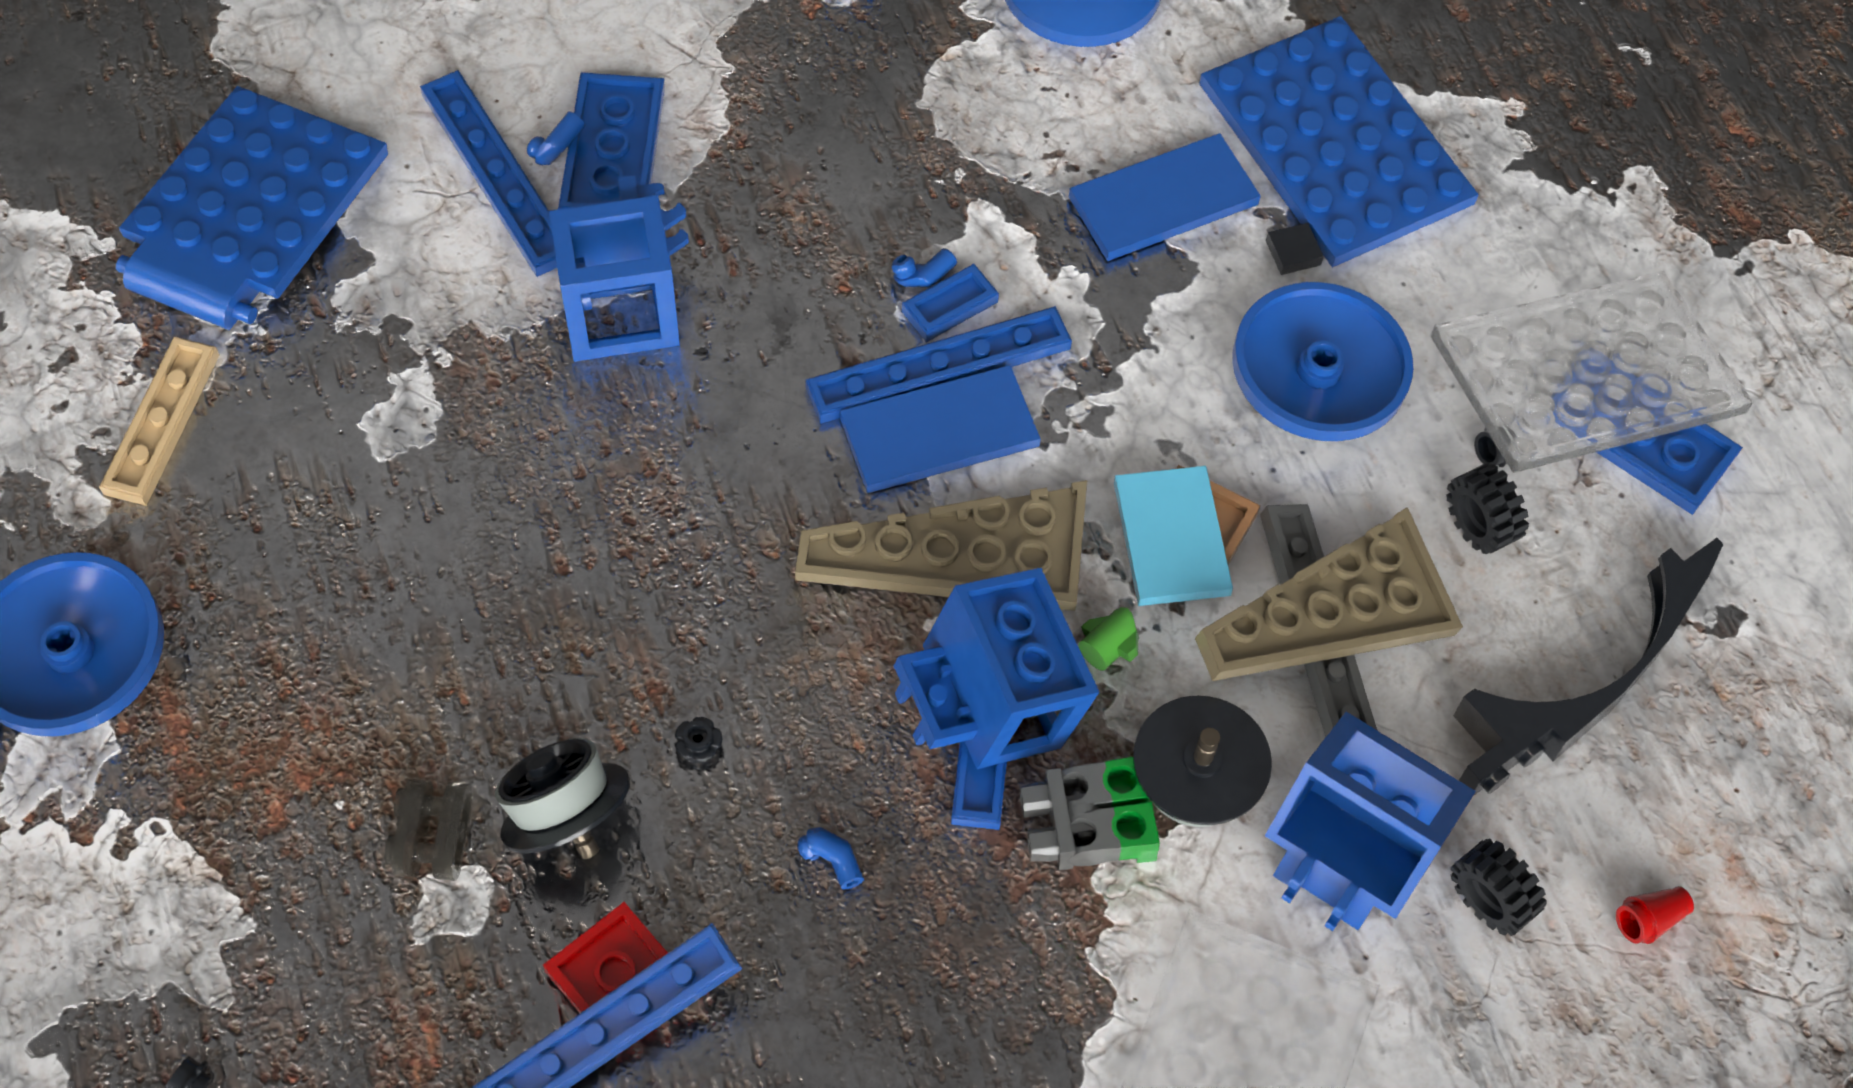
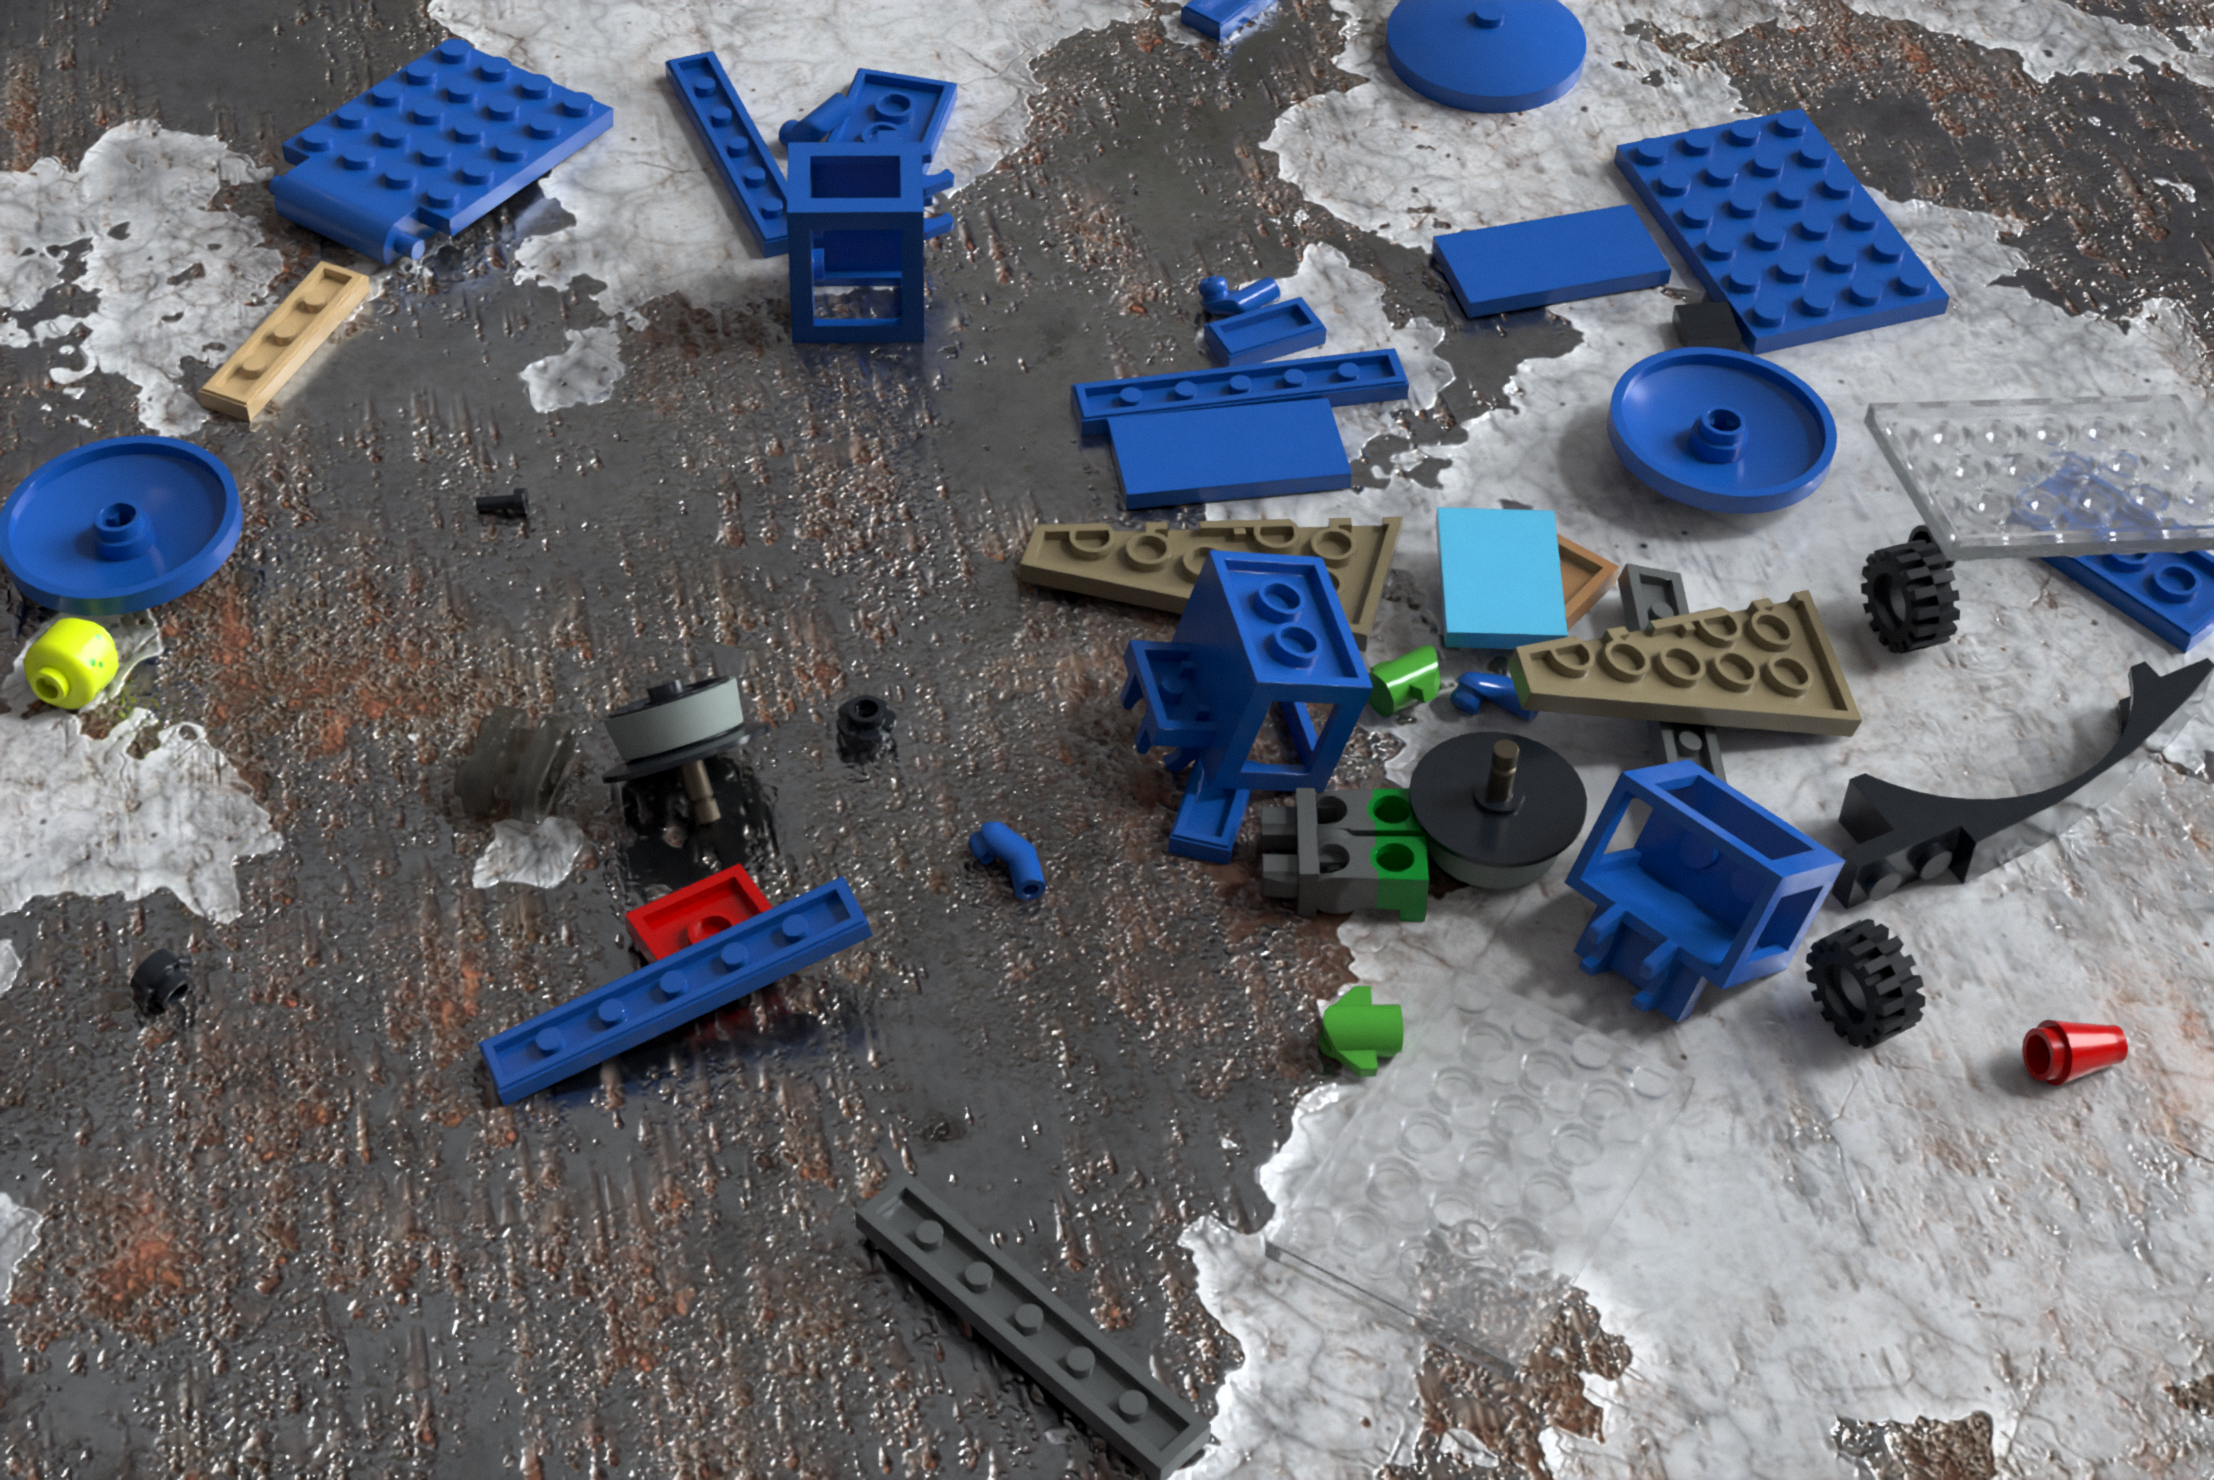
camera: 10 degrees right, 15 degrees down
none -> neon yellow head [23,618,119,709]
none -> black piece [476,488,530,515]
none -> bright green piece [1318,986,1403,1077]
none -> blue arm [1450,671,1539,722]

